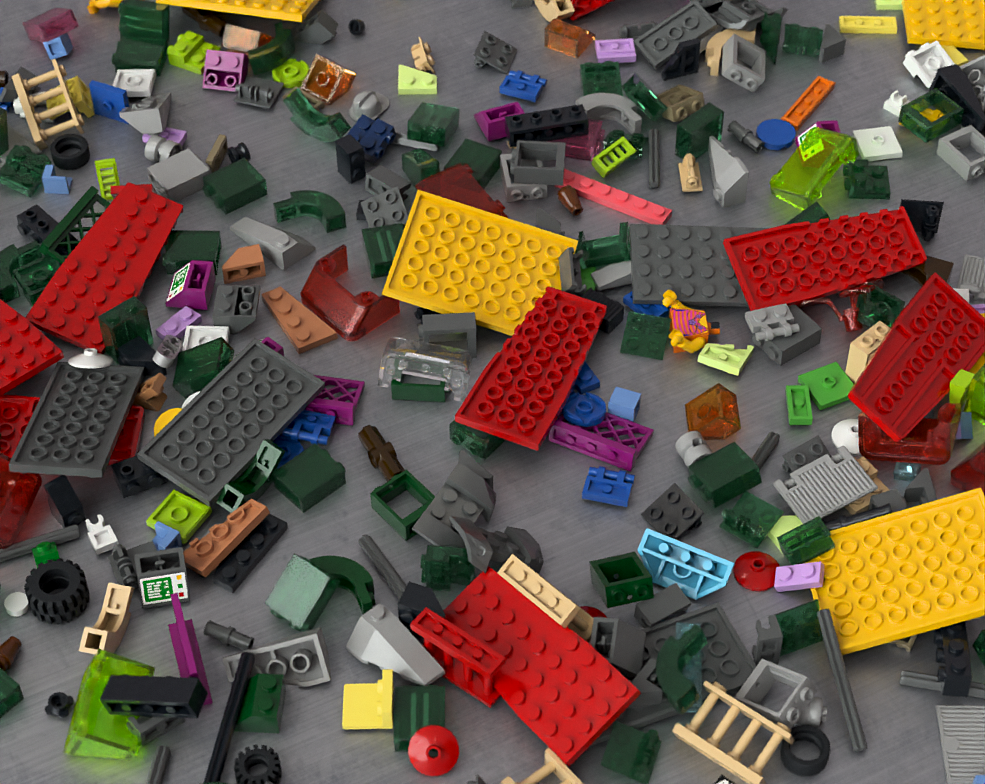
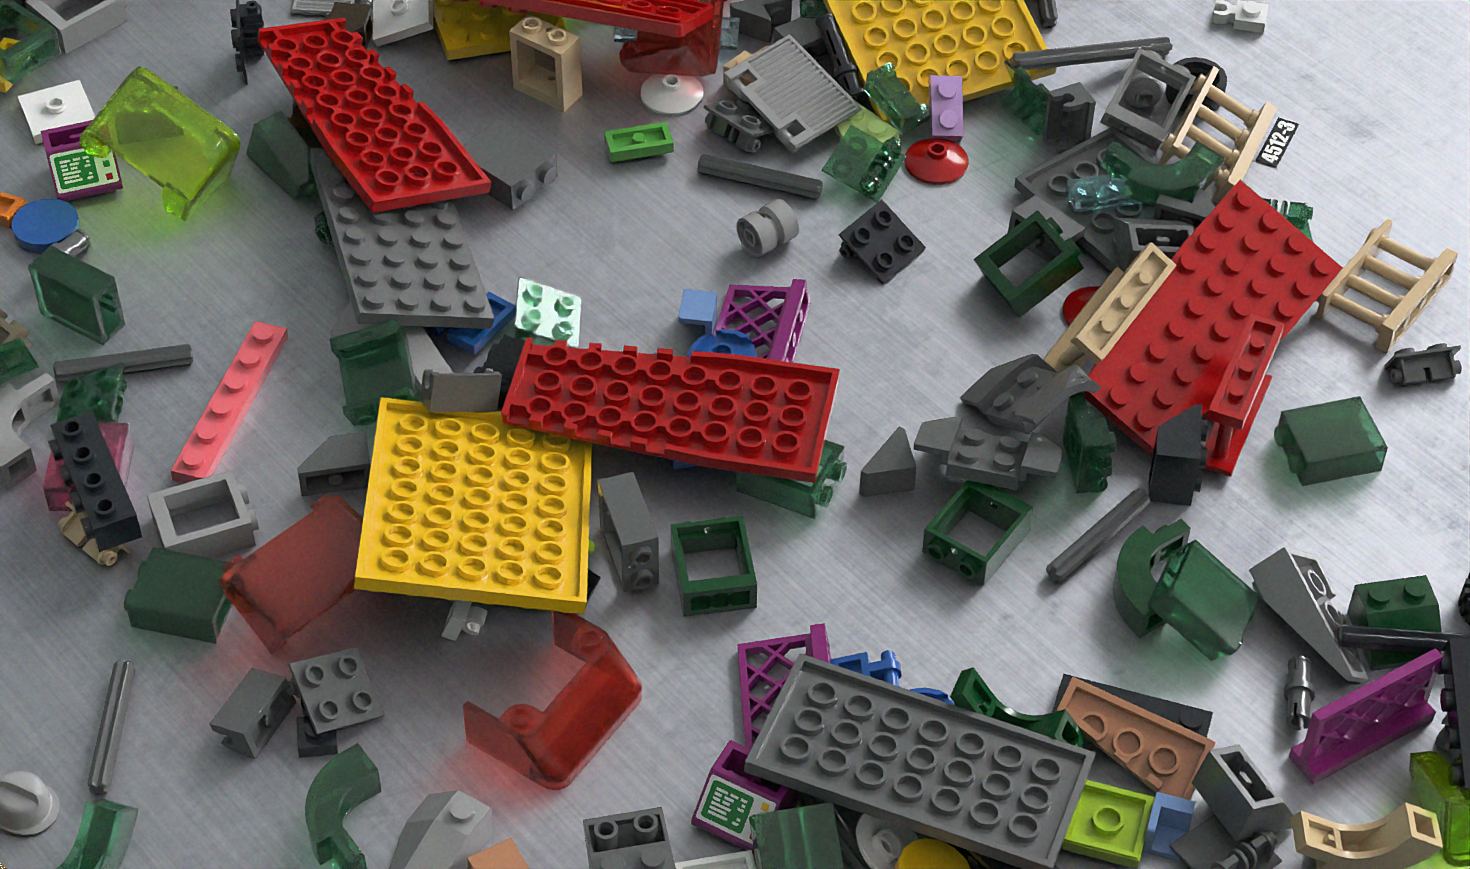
camera: 105 degrees left, 0 degrees up
nougat wing [261,286,338,354] -> none
clear green brick [272,443,346,513] -> none
black brick [335,134,366,184] -> none
light yellow bracket [342,669,394,729] -> none
dark blue plate [346,114,396,164] -> none
light grey wedge [346,603,445,687] -> none
dark brown piece [358,425,405,482] -> none
clear green brick [361,223,404,279] -> none
clear windscreen [377,337,473,402] -> none
clear green slope [402,148,440,195] -> none
clear green brick [407,102,460,146] -> none
red dish [408,725,459,776] -> none
magenta slope [474,102,525,142] -> none
dark grey window [510,140,566,185] -> none
reddish brown cone [558,185,583,216] -> none
blue plate [582,466,635,507] -> none
lime slope [591,136,636,178] -> none
medium azure wedge [638,528,735,600] -> none
torso [662,290,720,353] -> none
tan hinge [678,153,703,192] -> none
clear orange slope [685,383,741,440] -> none
clear green brick [688,442,762,508] -> none
yellowish green wing [698,343,754,376] -> none
light grey wedge [708,136,749,208] -> none
light grey plate [745,303,800,341] -> none
clear red plant [796,279,884,332] -> none
bright green plate [798,362,854,411] -> none
clear green plate [856,283,905,328] -> none

